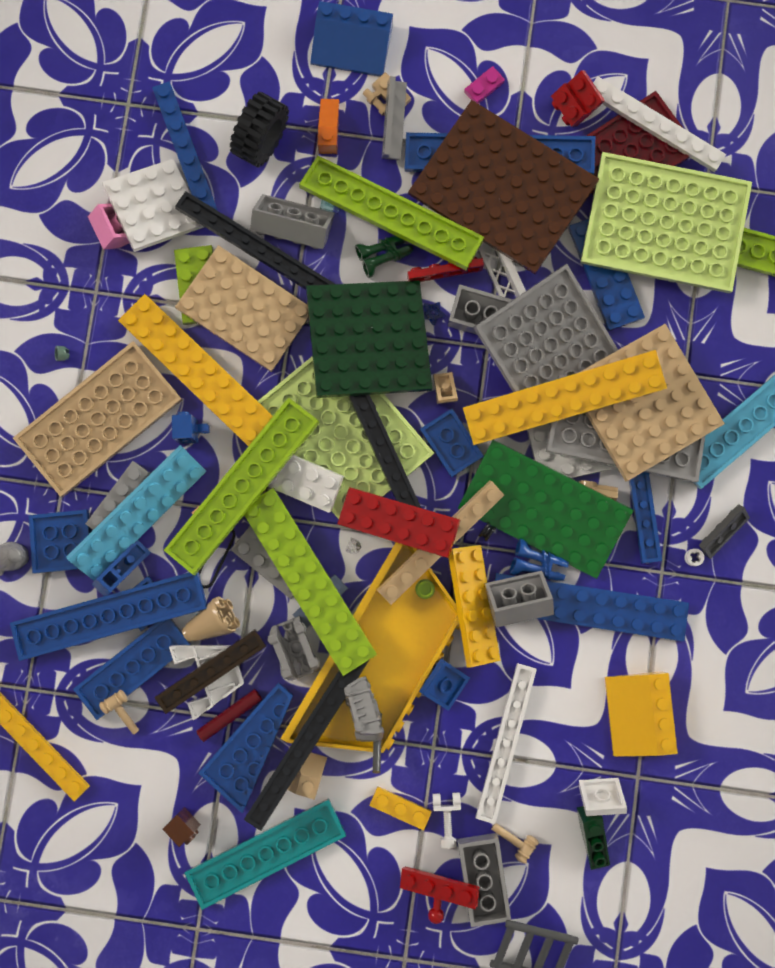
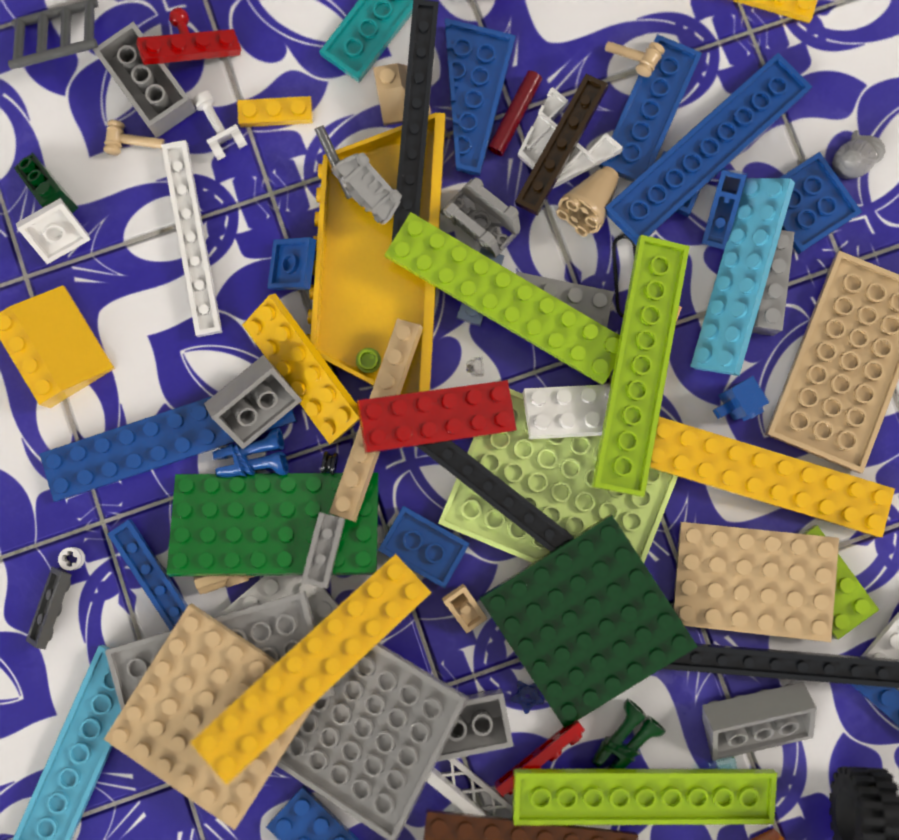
camera: 155 degrees right, 0 degrees up
none -> light grey hinge [301,512,346,589]

